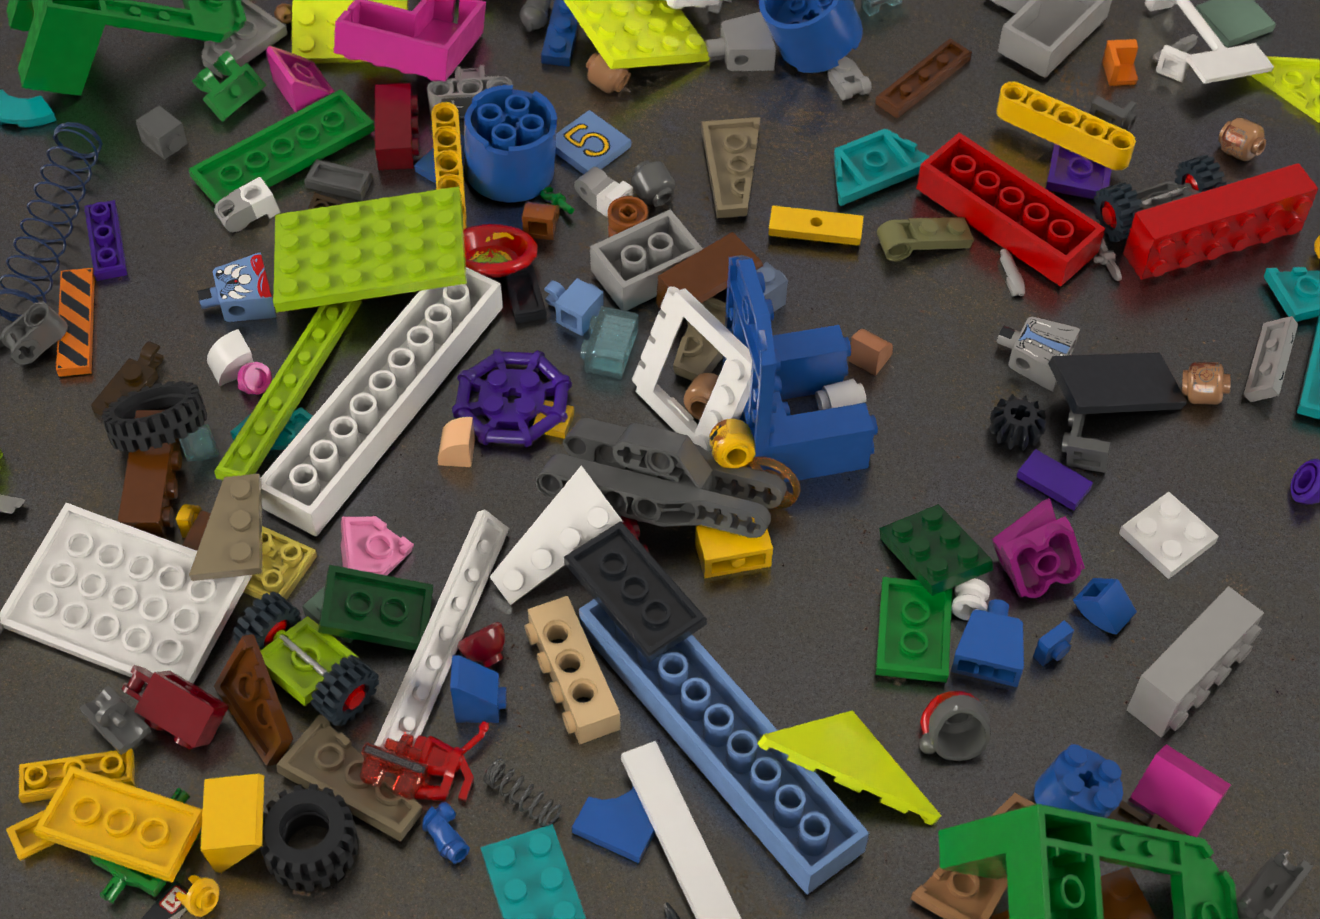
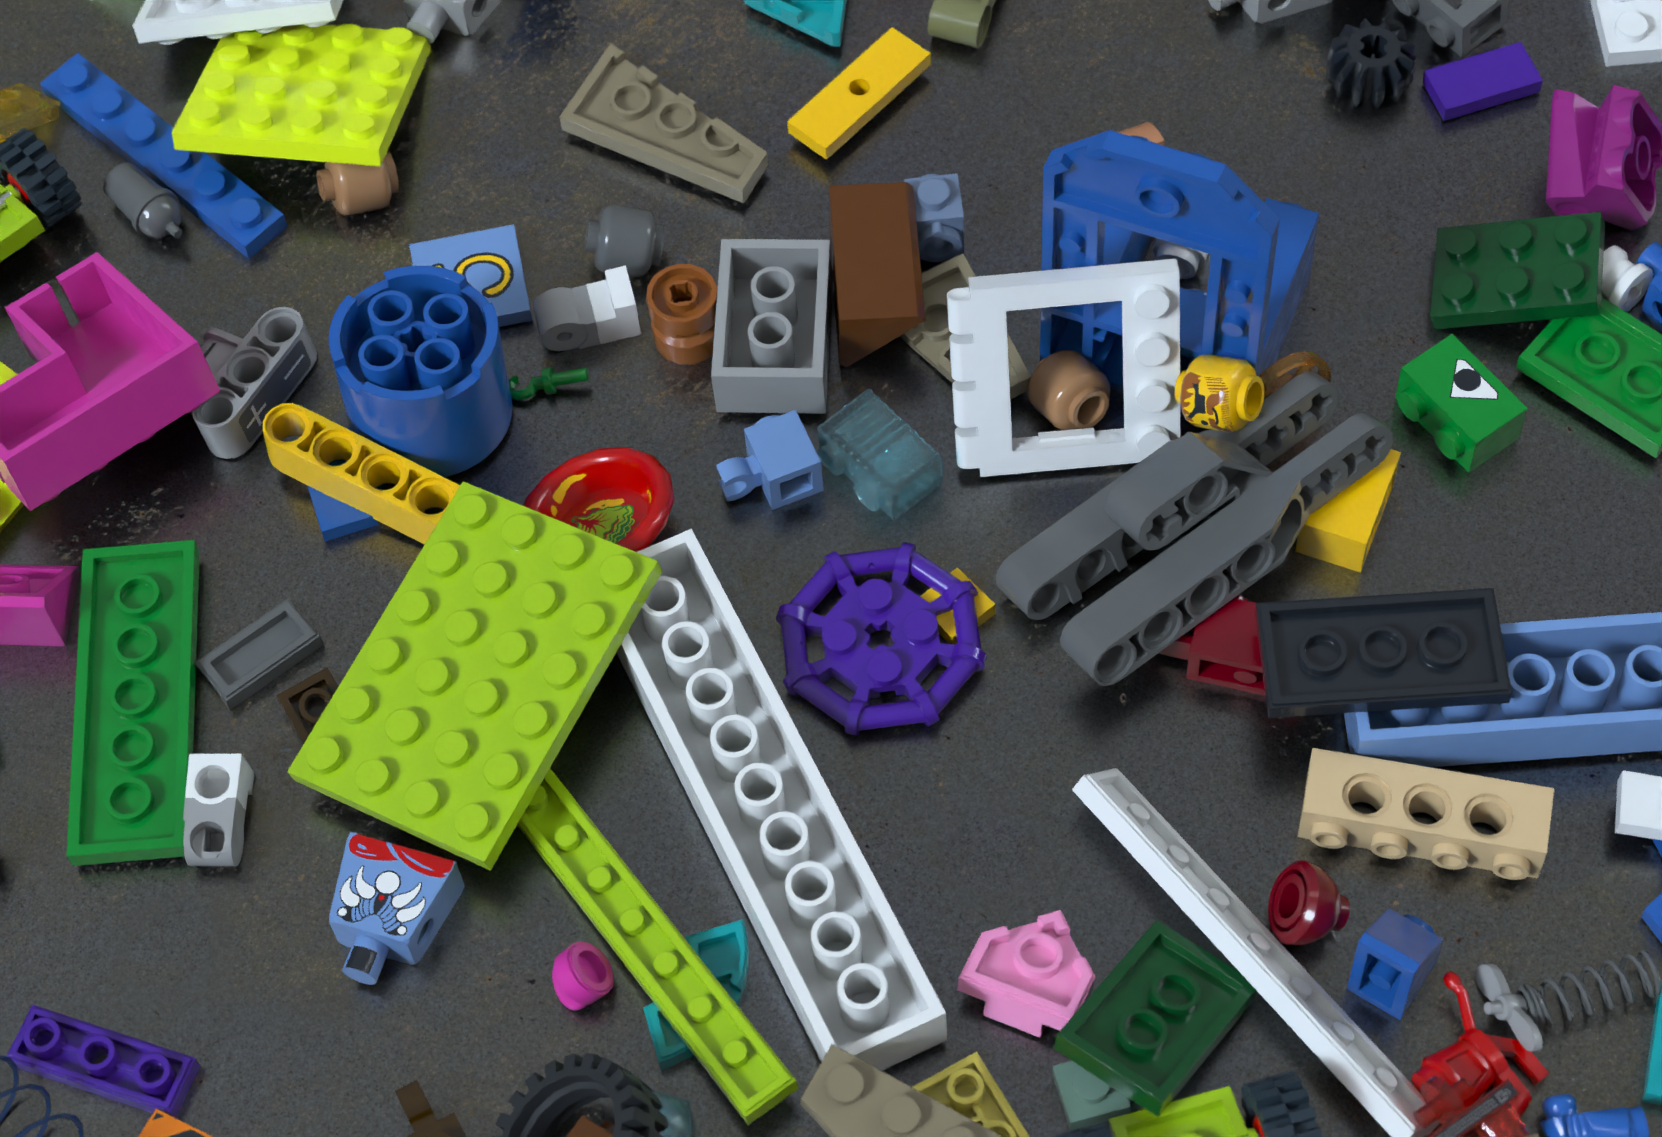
camera: 50 degrees left, 5 degrees up
white brick [207,329,253,386] -> none
dark red brick [375,83,419,170] -> none
light nougat brick [438,417,475,467] -> none
white wing [490,465,623,605] -> none
black tile [503,264,547,324] -> none
dark orange brick [522,202,560,240] -> none
none -> green brick [1395,334,1528,473]
none -> light grey piece [1475,964,1543,1052]

